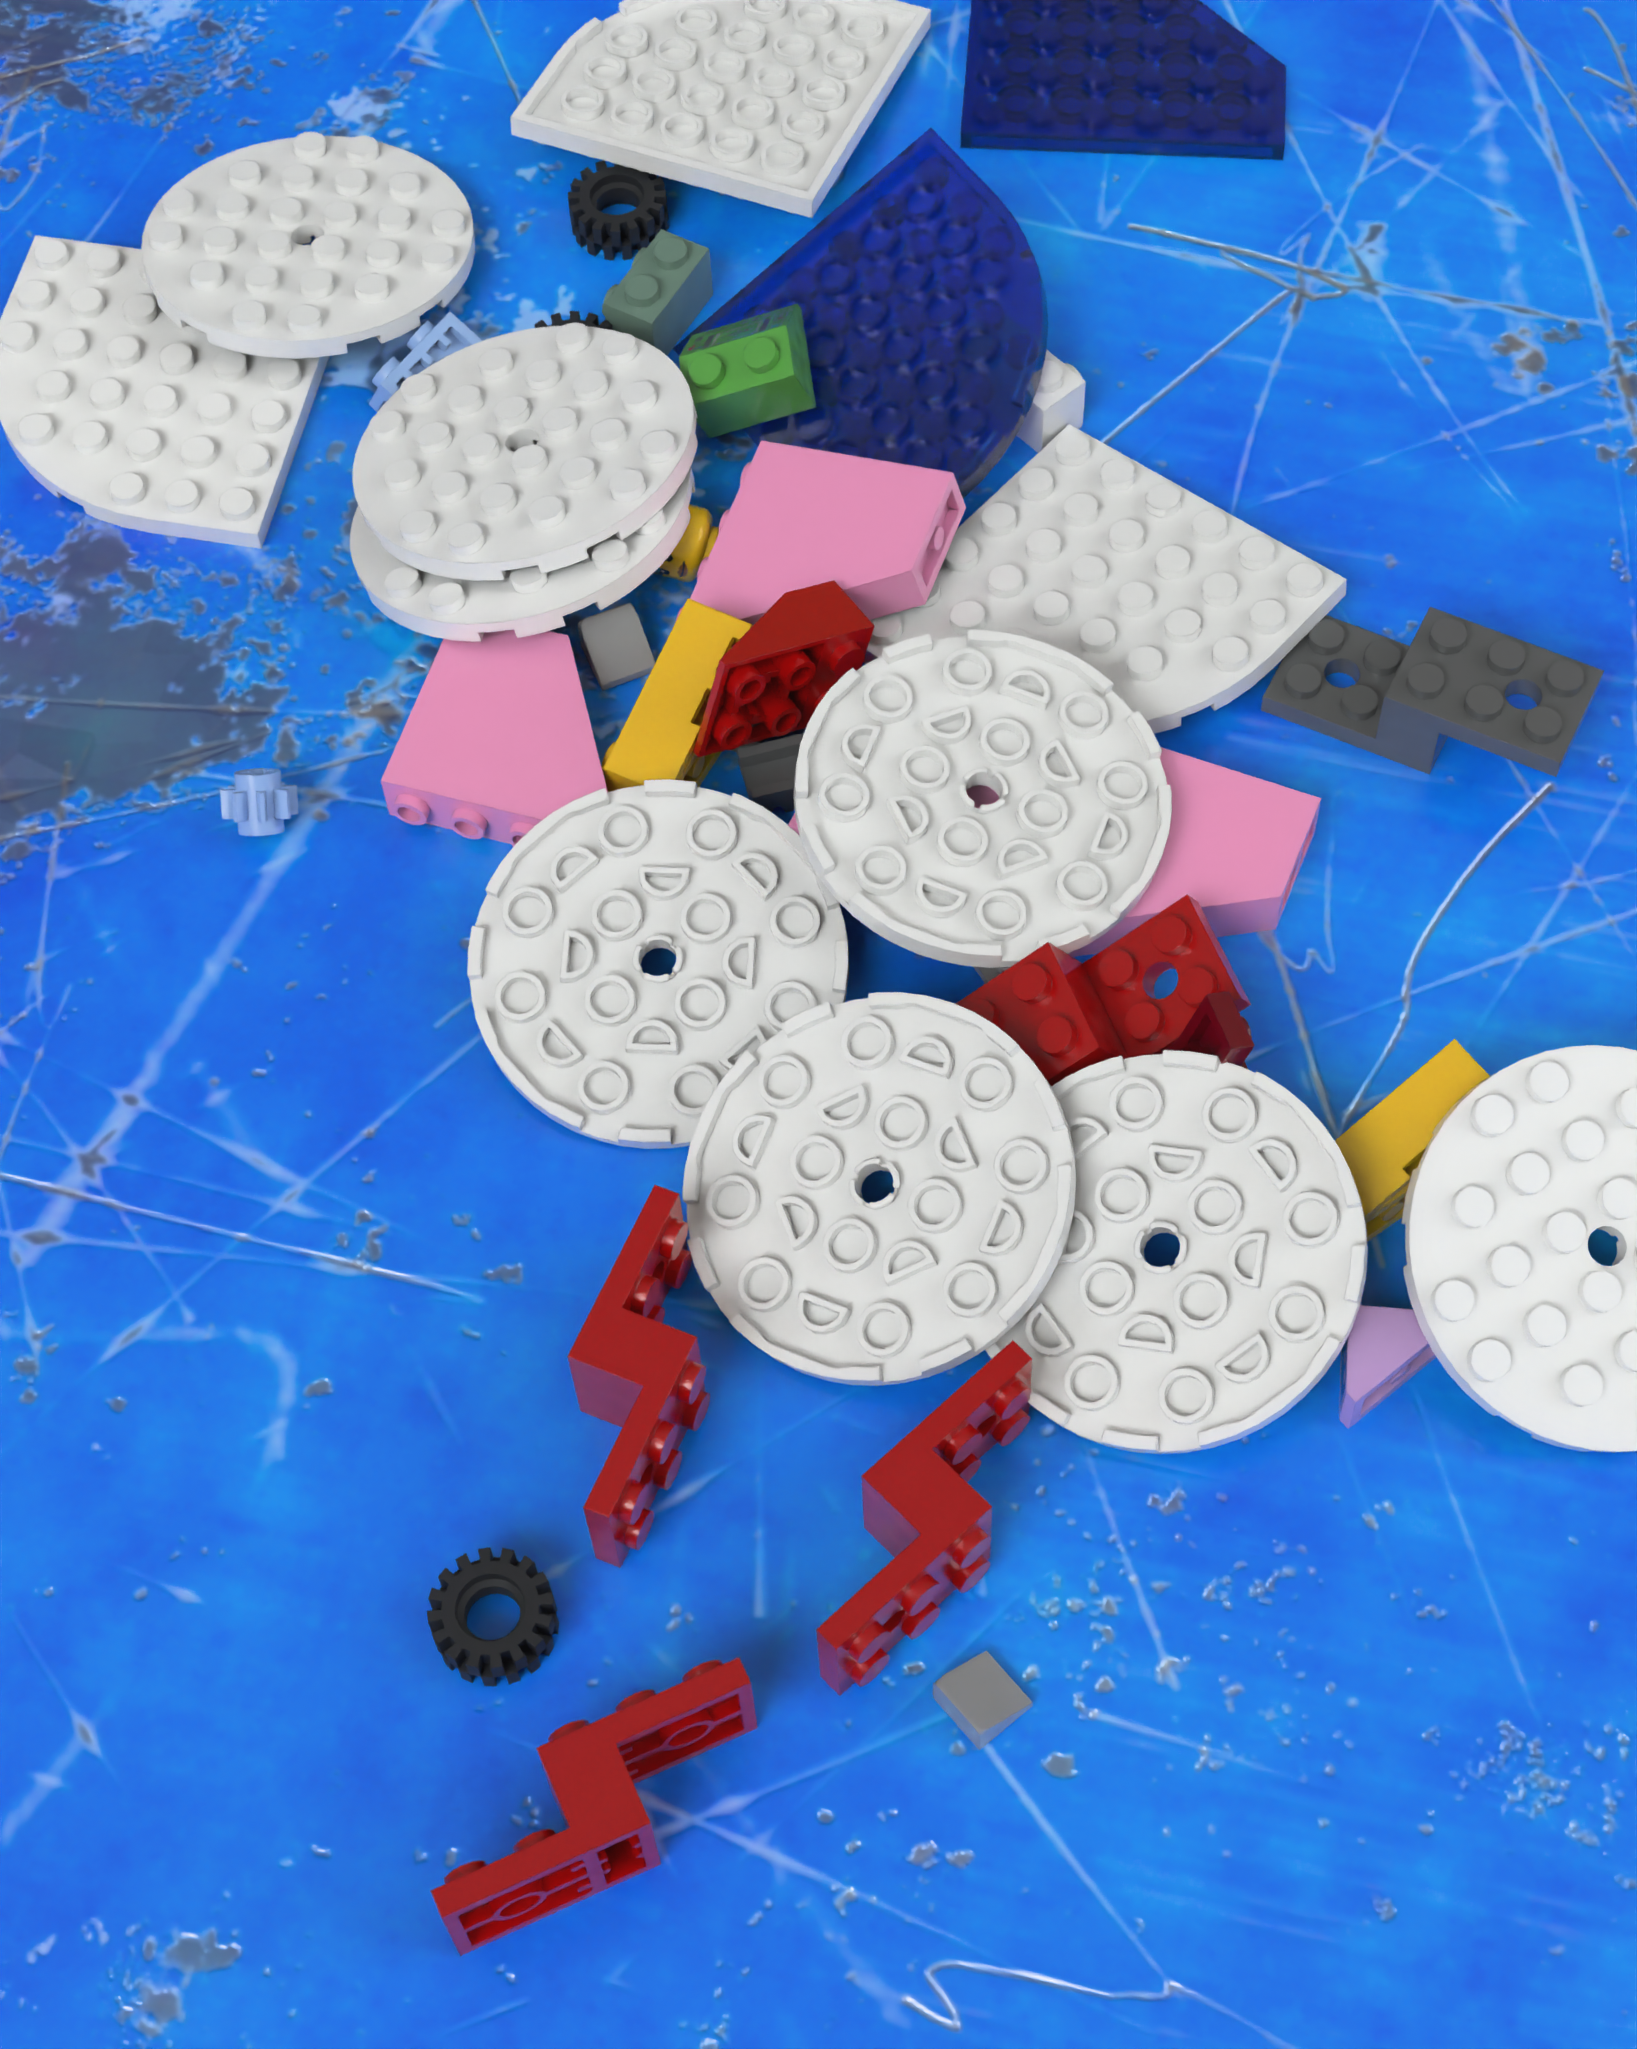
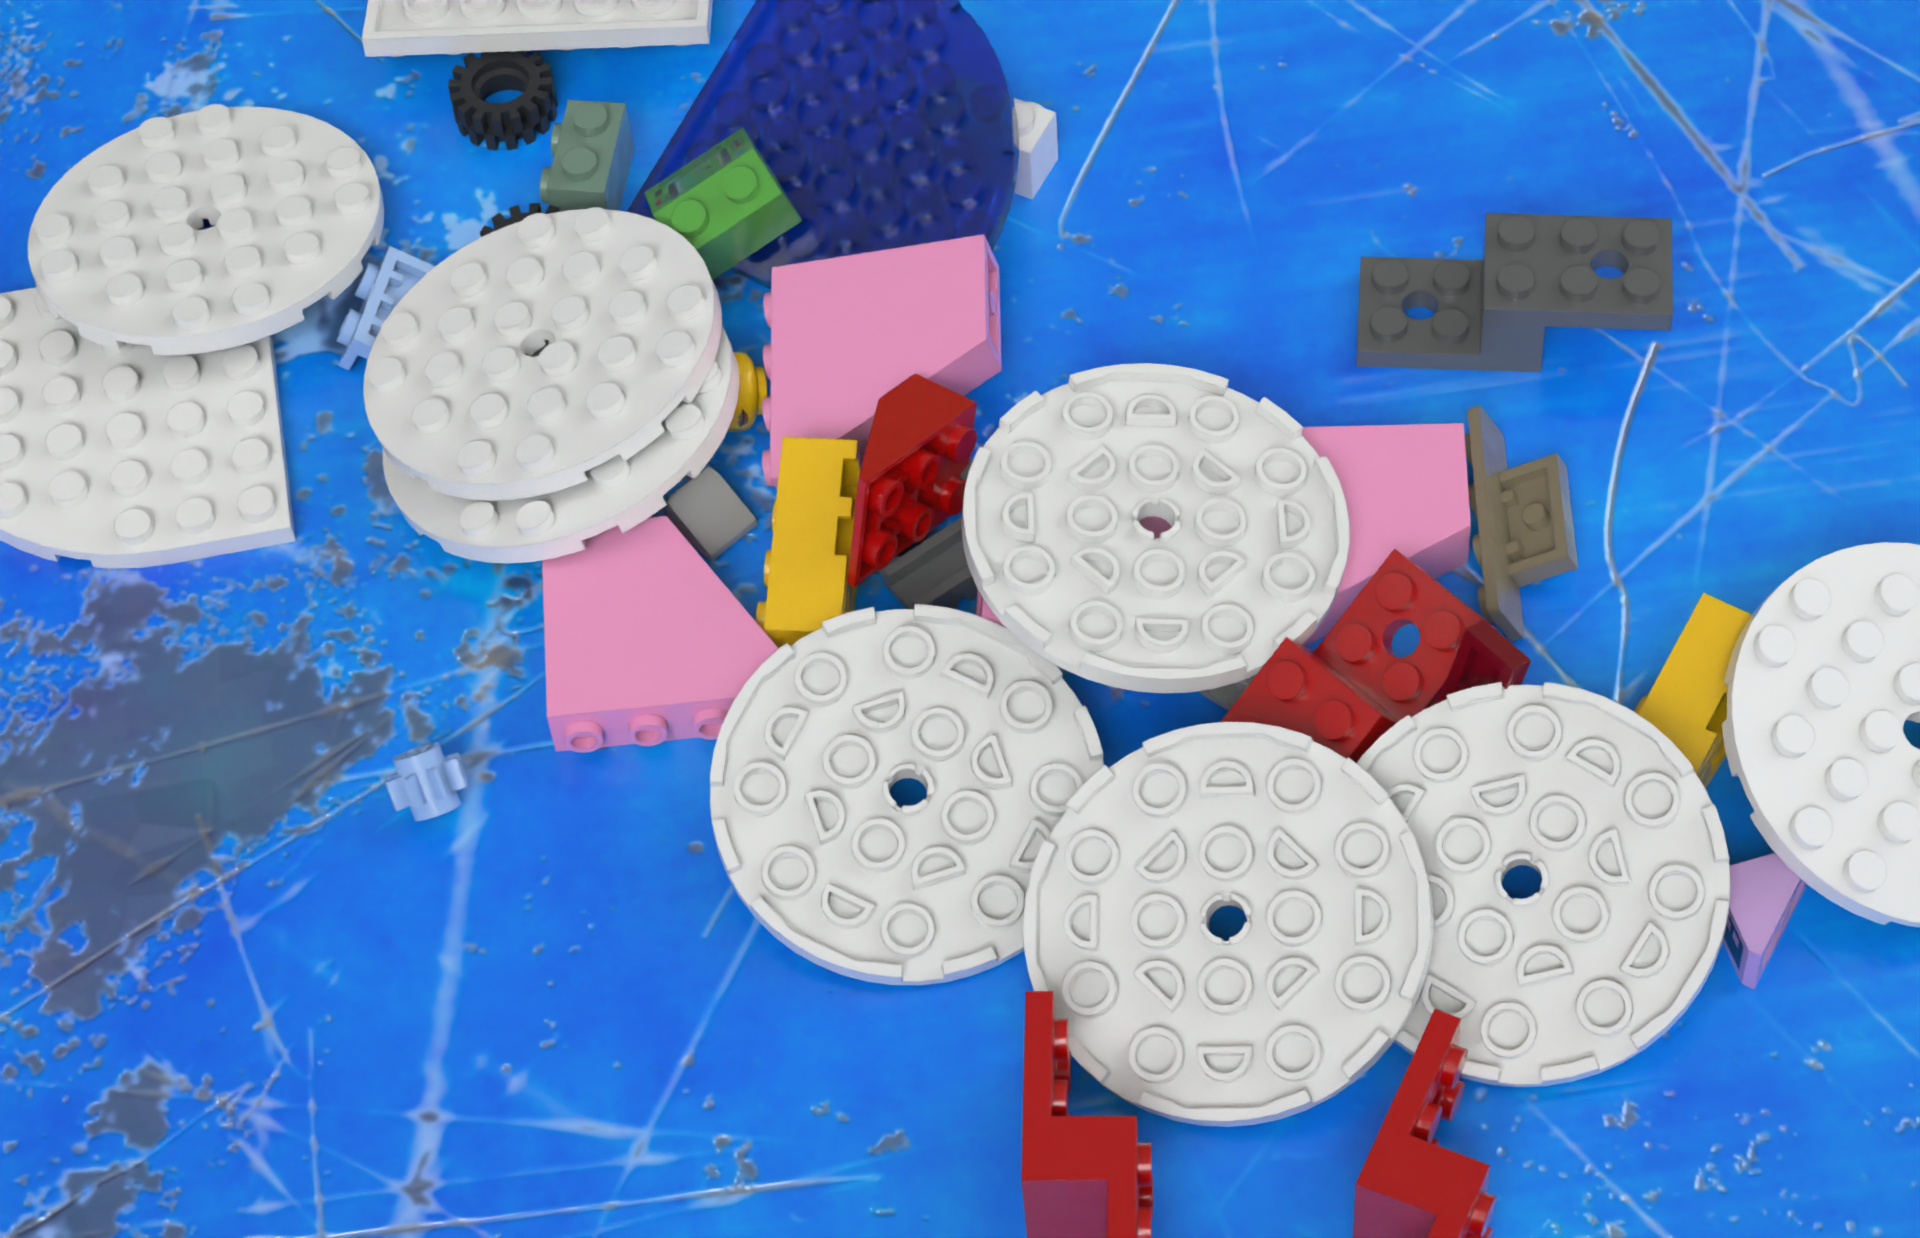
camera: 20 degrees left, 5 degrees down
white plate [864,424,1347,734] -> none
none -> dark tan bracket [1464,405,1578,641]

